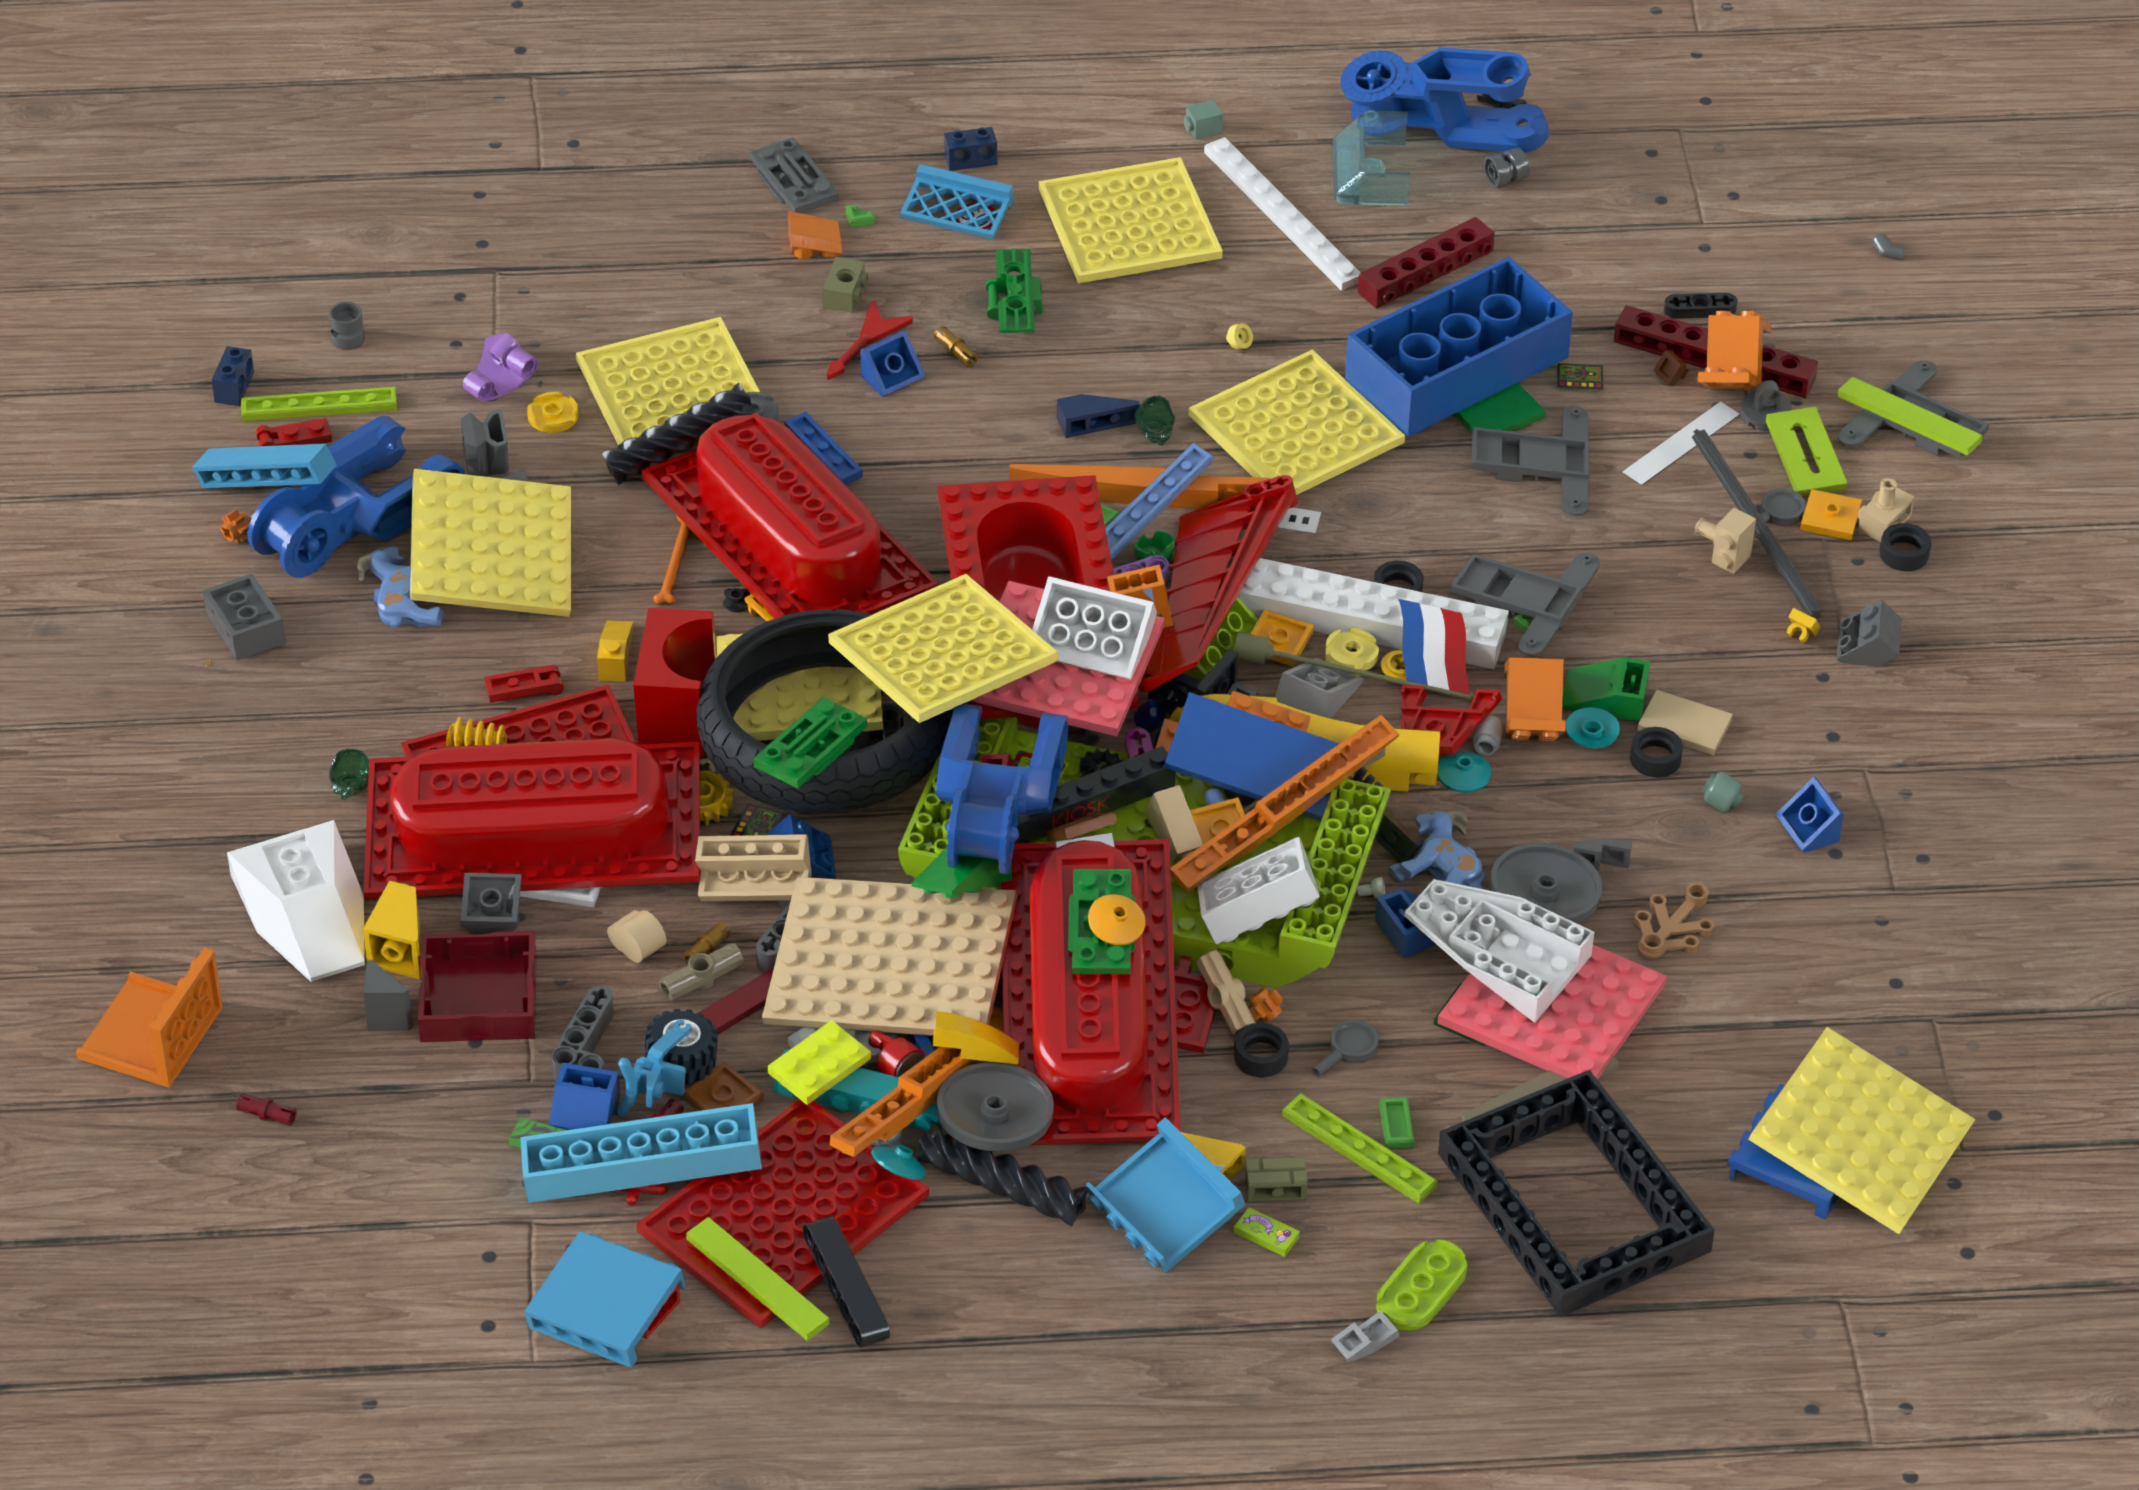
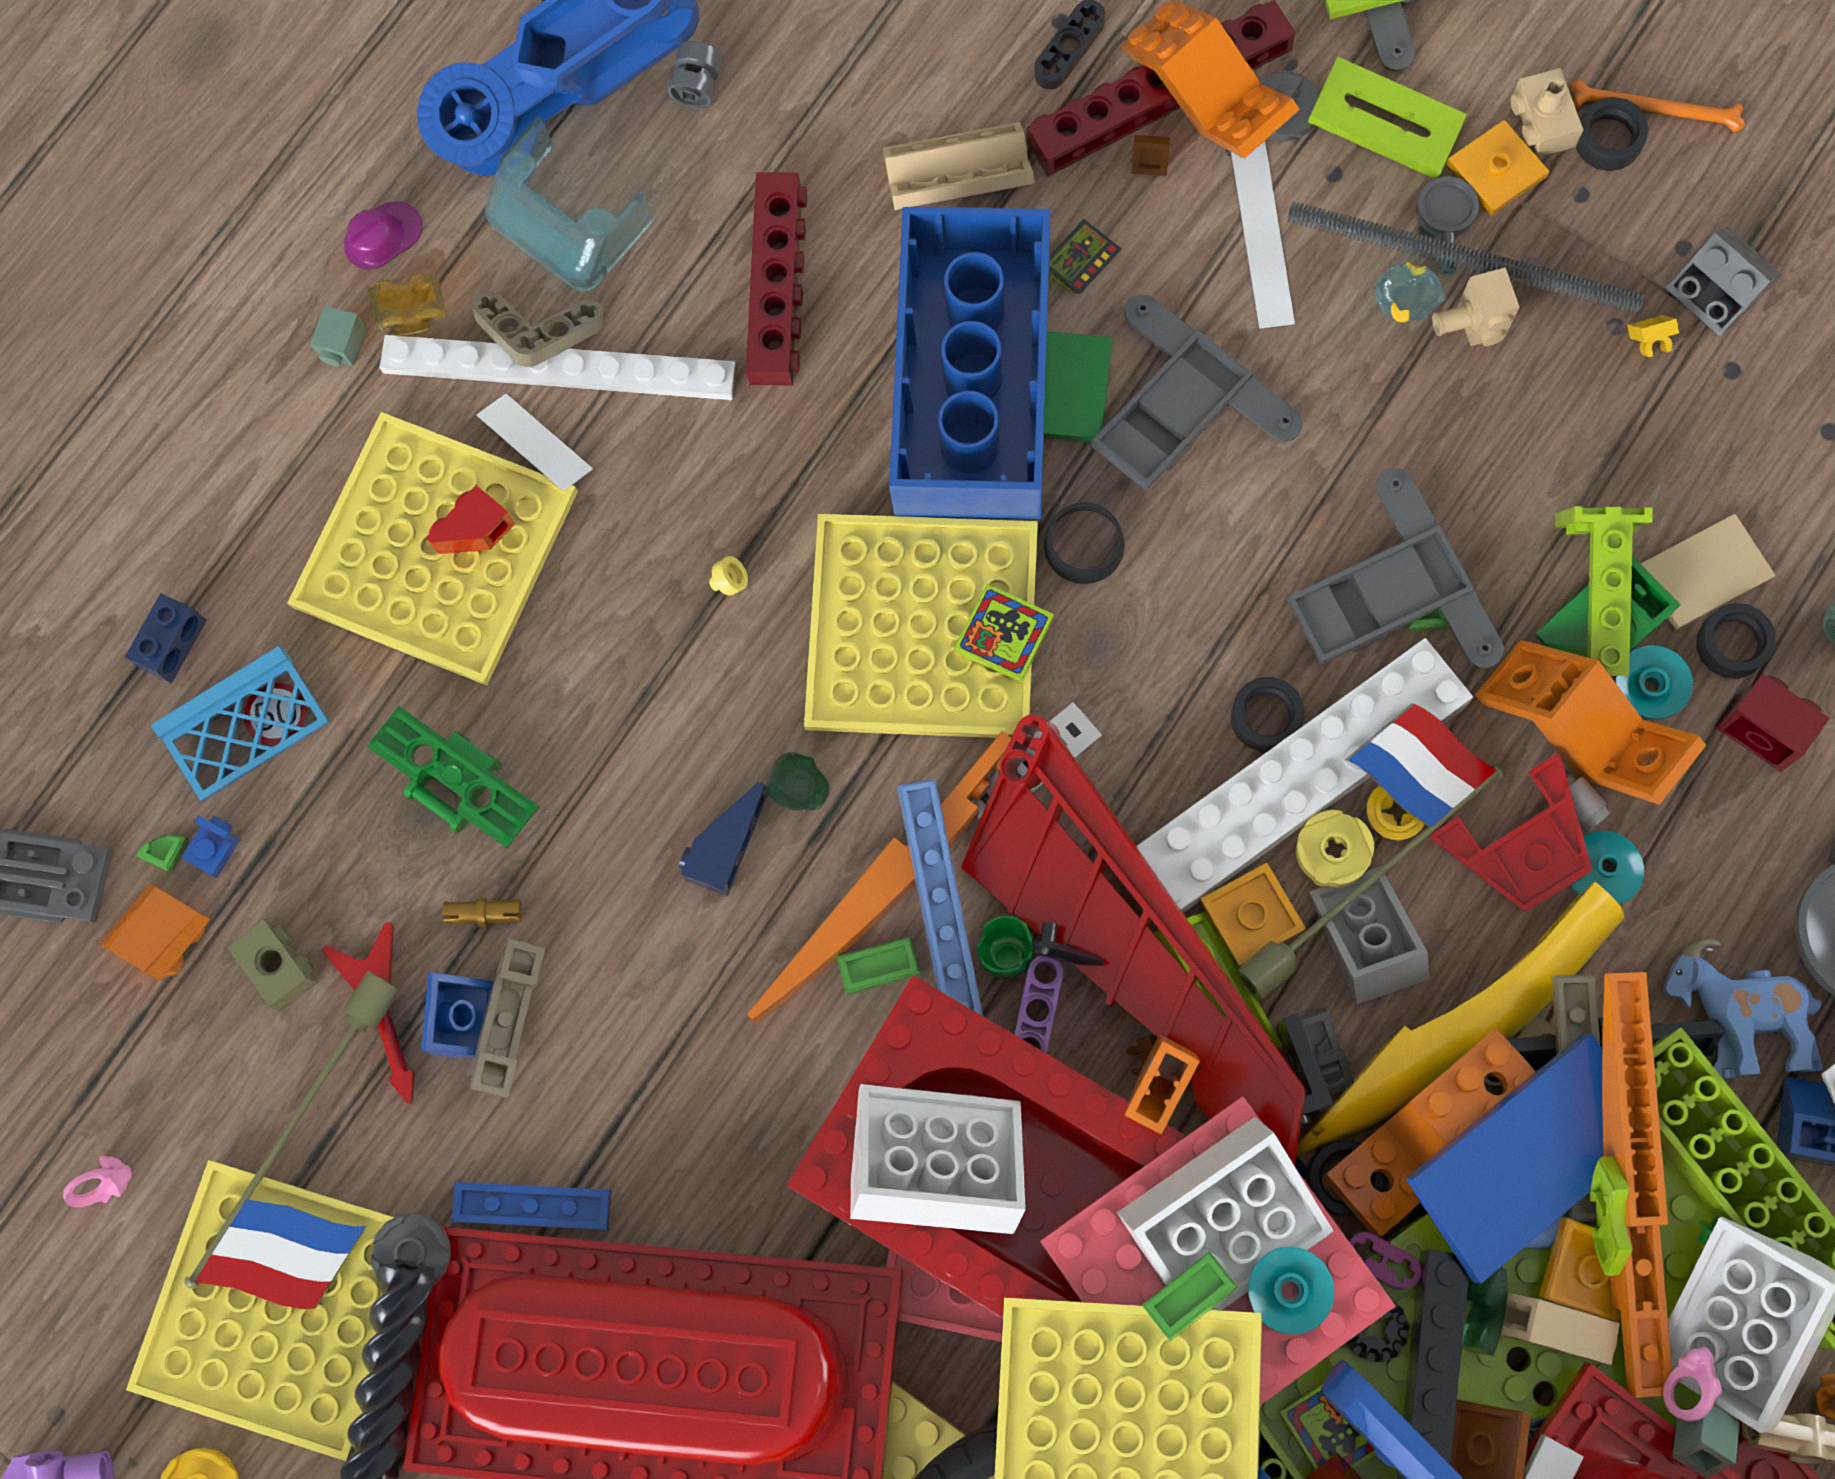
camera: 40 degrees left, 30 degrees up
none -> bright pink piece [63,1155,132,1208]
none -> blue bracket [181,815,241,878]
none -> flag [185,971,401,1309]
none -> magenta piece [344,201,422,270]
none -> clear yellow cylinder [366,273,447,335]
none -> red slope [426,485,516,554]
none -> dark tan slope [469,939,545,1098]
none -> dark tan beam [472,292,605,367]
none -> white sticker [476,394,593,491]
none -> white slope [850,1084,1025,1234]
none -> tan slope [882,122,1035,210]
none -> tile [954,584,1054,683]
none -> black bar [1031,922,1104,965]
none -> black tyre [1044,502,1125,584]
none -> bright green tile [1142,1251,1238,1342]
none -> teal dish [1248,1247,1334,1335]
none -> clear light blue hair [1373,262,1446,323]
none -> clear green slope [1462,1266,1508,1356]
none -> lime bracket [1555,506,1653,676]
none -> orange piece [1570,79,1745,133]
none -> lime tile [1590,1156,1633,1276]
none -> bright pink piece [1663,1347,1722,1422]
none -> sand green brick [1672,1404,1740,1479]
none -> dark red brick [1716,673,1830,772]

